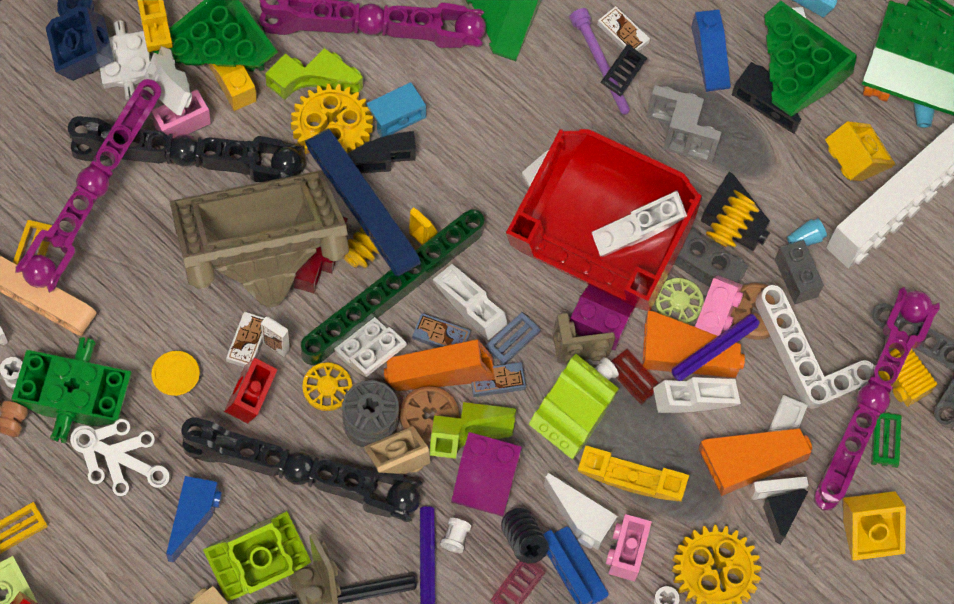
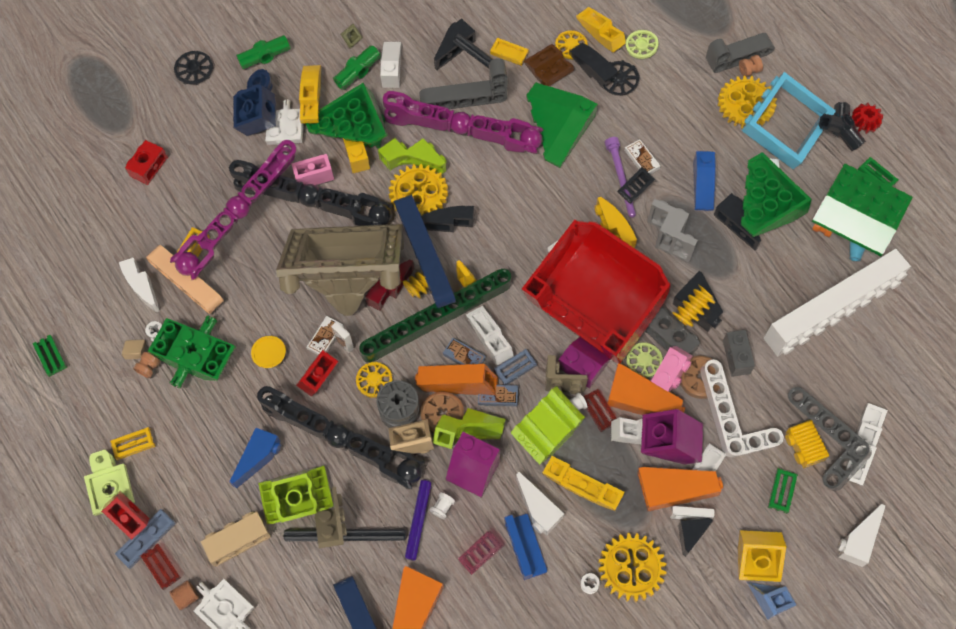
camera: 20 degrees right, 0 degrees up
white plant [70,418,169,496] -> none
white slope [145,46,192,116] -> none
white slope [334,317,407,377] -> none
dark azure panel [367,82,426,137] -> none
black piece [501,508,549,564] -> none
white slope [592,191,687,256] -> none
bright pink brick [606,514,652,582] -> none
dark purple axle [671,314,760,381] -> none
medium azure cone [787,218,827,246] -> none
magenta piece [813,287,940,511] -> none
yellow slope [825,121,896,181] -> none
none -> yellow slope [594,197,637,248]
none -> magenta slope [641,409,703,465]
none -> medium blue slope [746,581,796,620]

